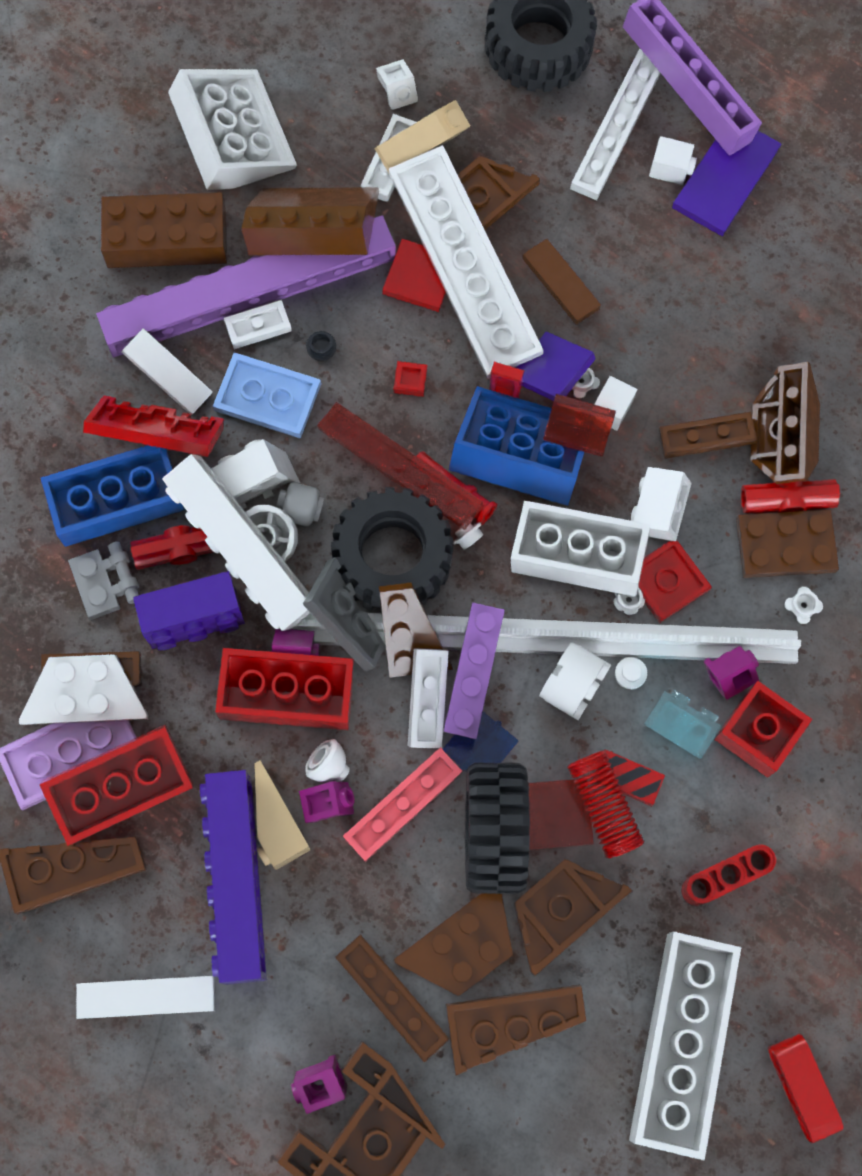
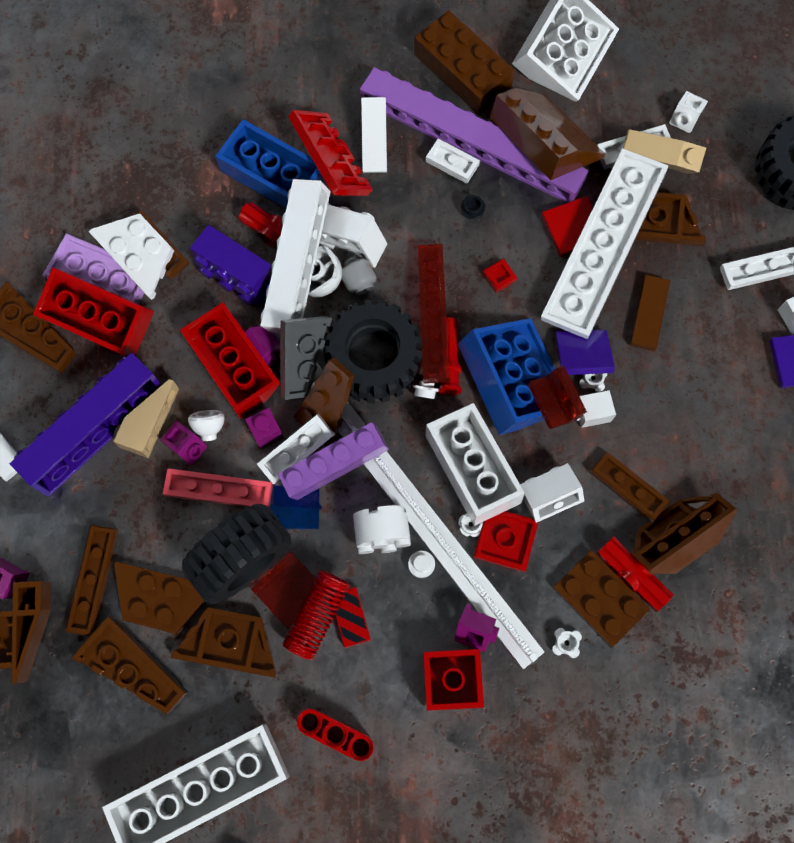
camera: 55 degrees right, 0 degrees up
light grey plate [68,542,139,620] -> none
light blue plate [213,352,321,439] -> none
red tile [489,362,524,398] -> none
clear light blue brick [644,689,721,759] -> none
none -> magenta brick [245,408,284,449]

